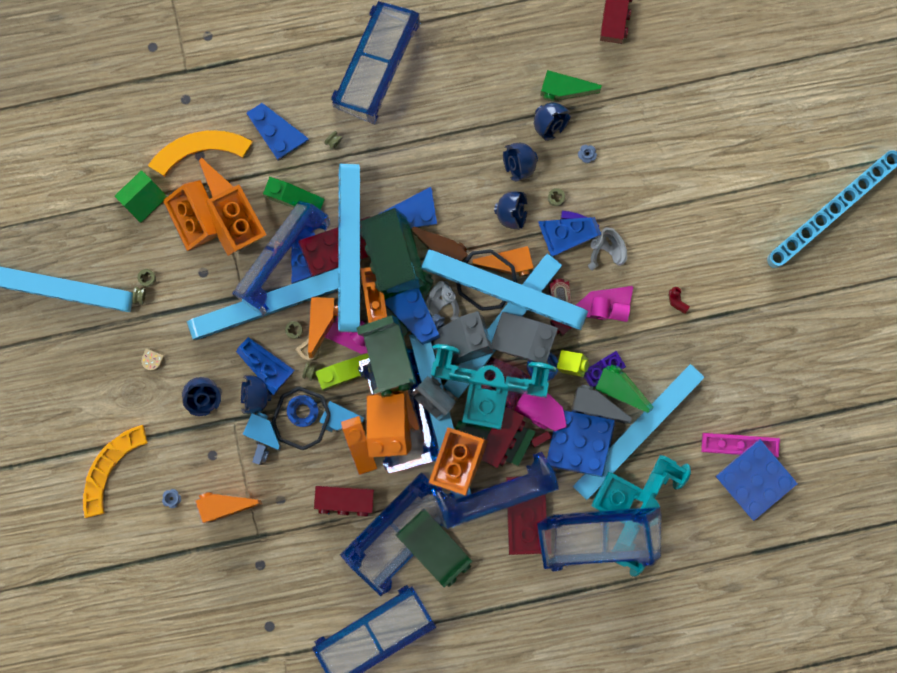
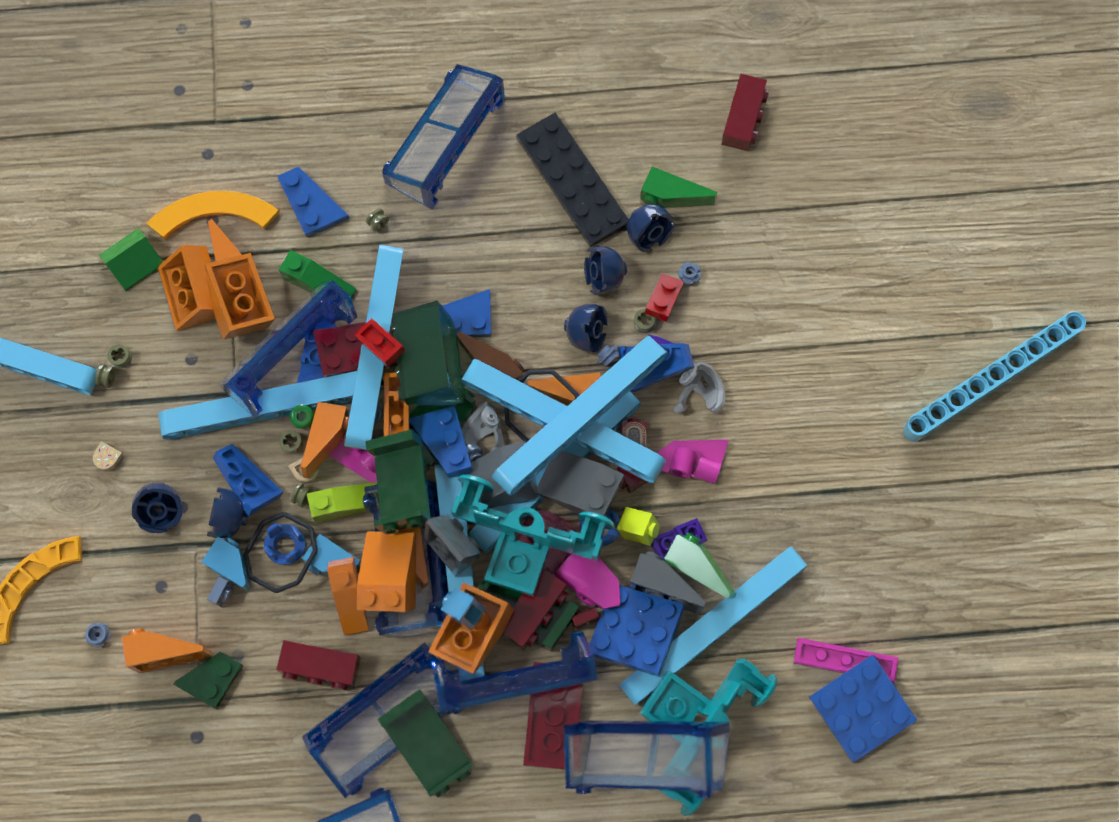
camera: 10 degrees right, 10 degrees down
dark red arm [668,287,690,314] -> none
none -> dark green wing [173,652,243,709]
none -> green piece [289,404,314,429]
none -> red plate [354,318,405,367]
none -> dark azure slope [440,588,486,631]
none -> medium azure beam [492,336,667,496]
none -> black plate [516,112,629,248]
none -> sand blue plate [597,345,619,367]
none -> plate [644,273,684,322]

